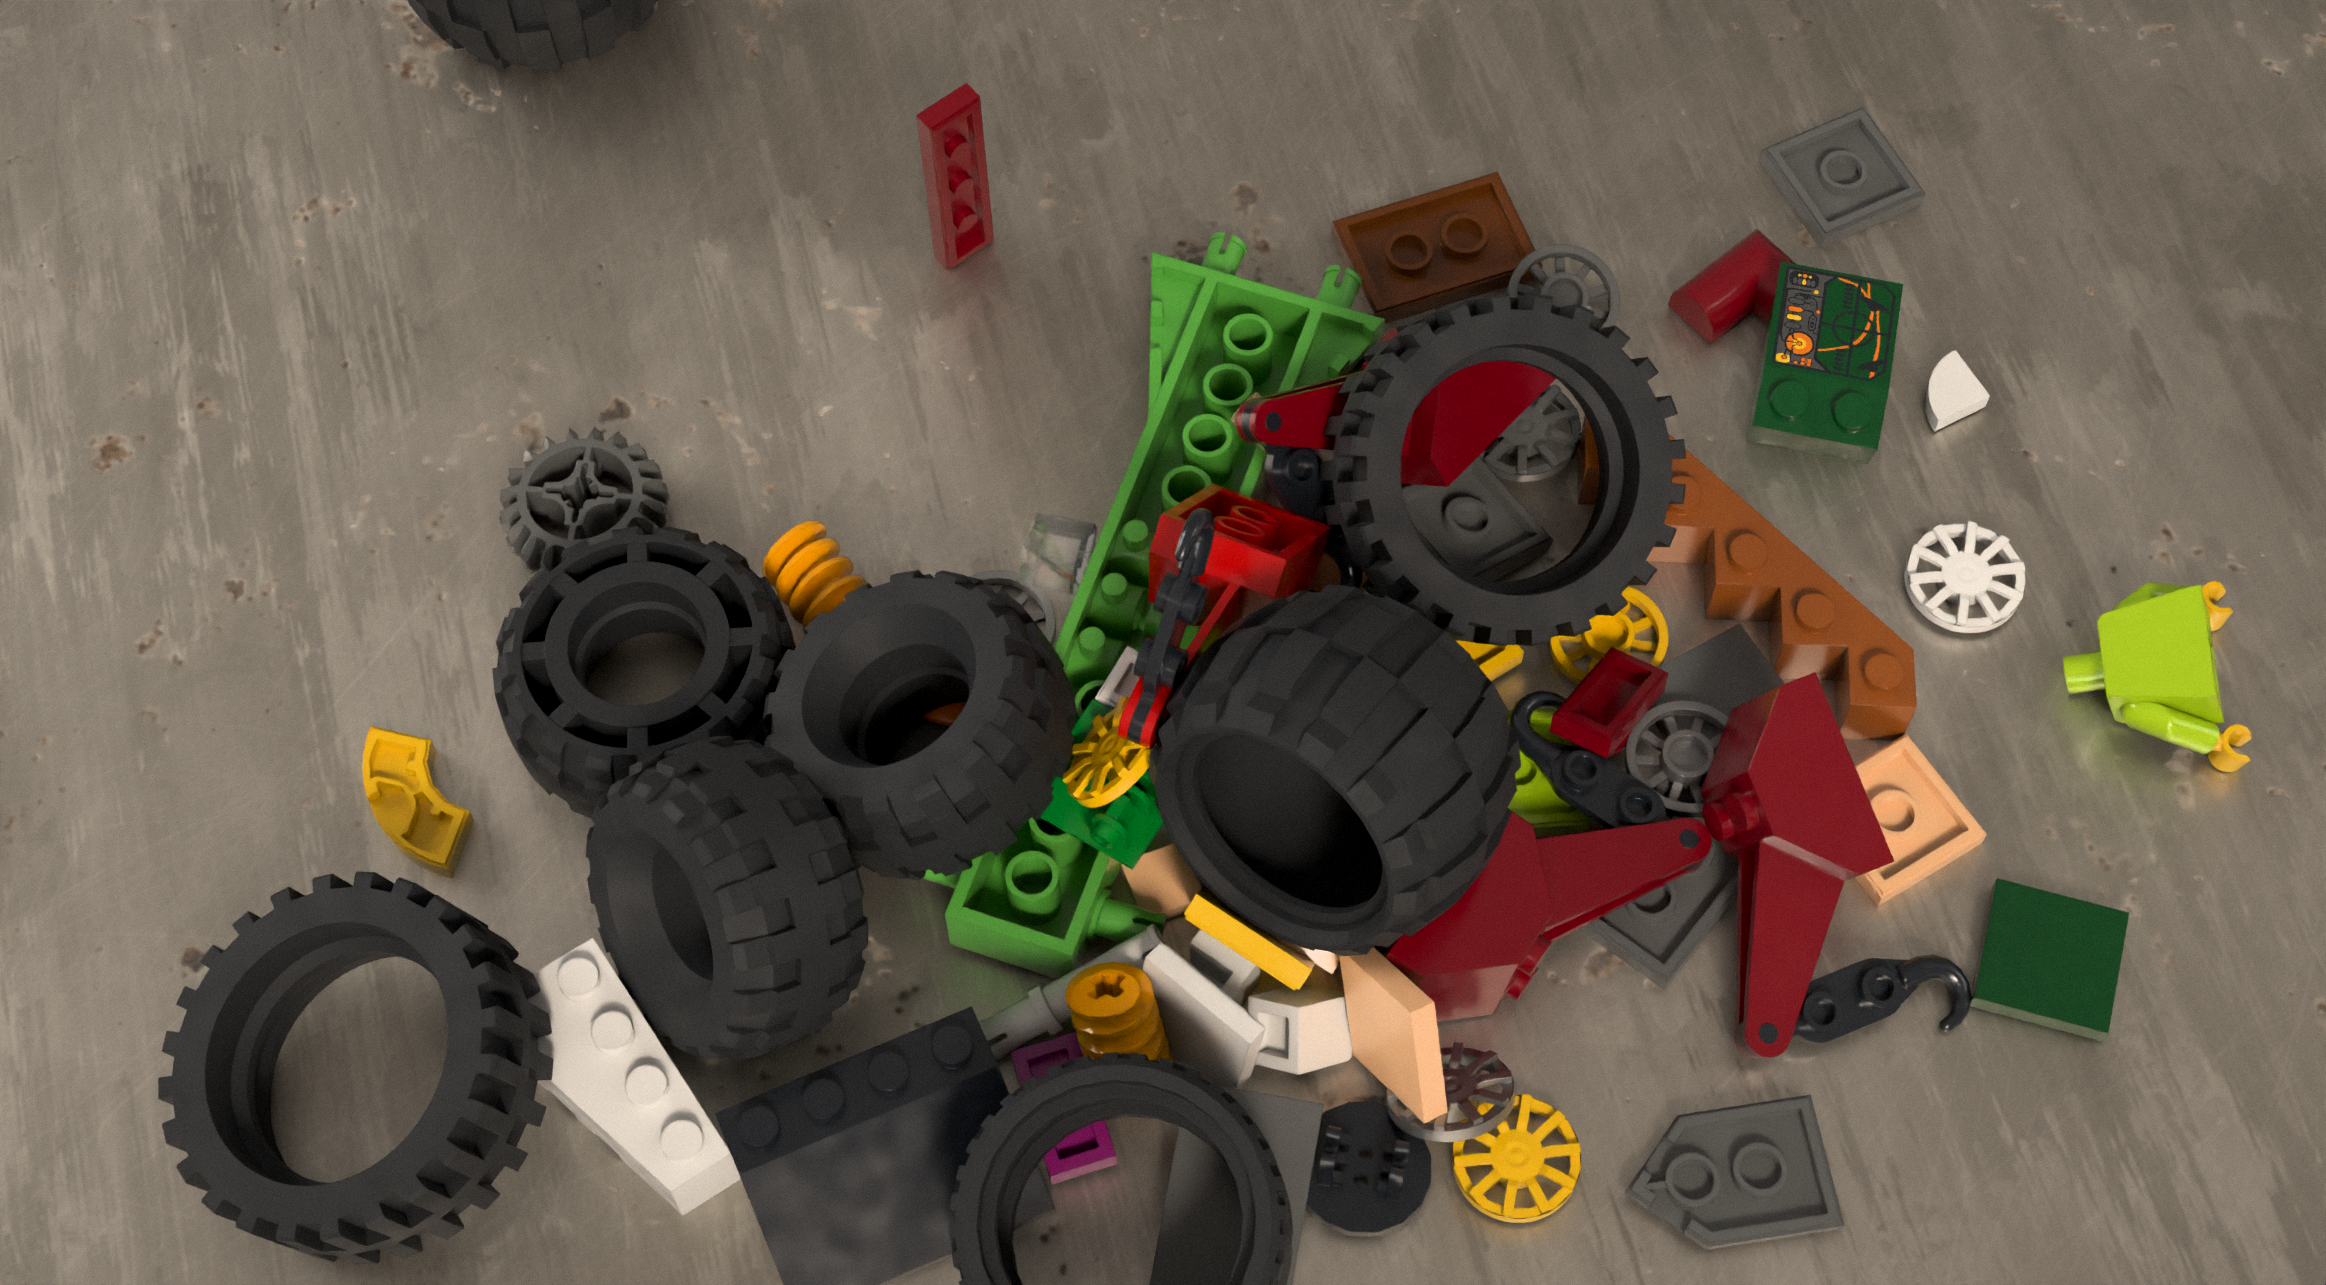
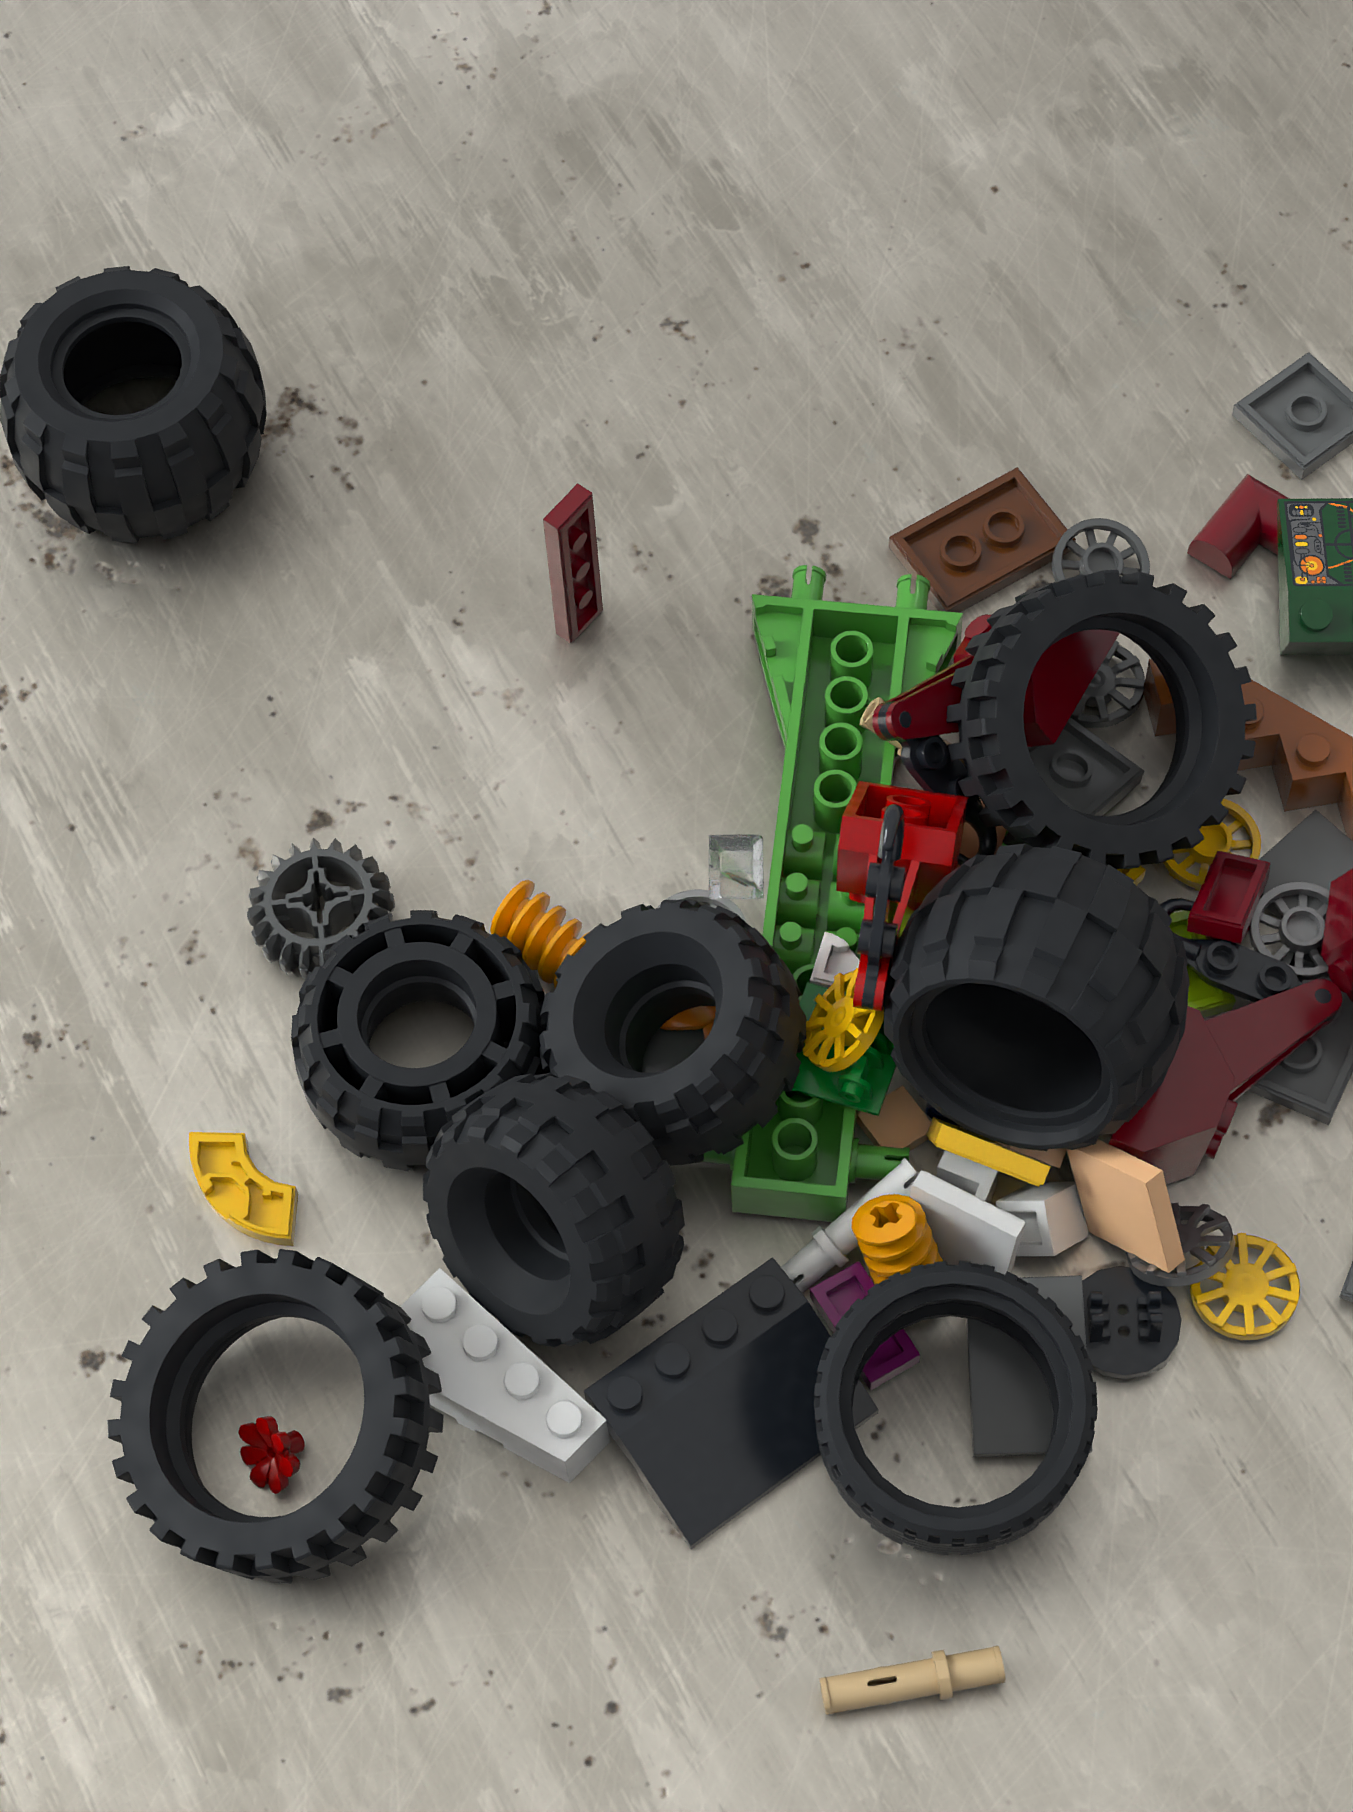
camera: 10 degrees left, 0 degrees up
none -> red plant [238,1416,305,1494]

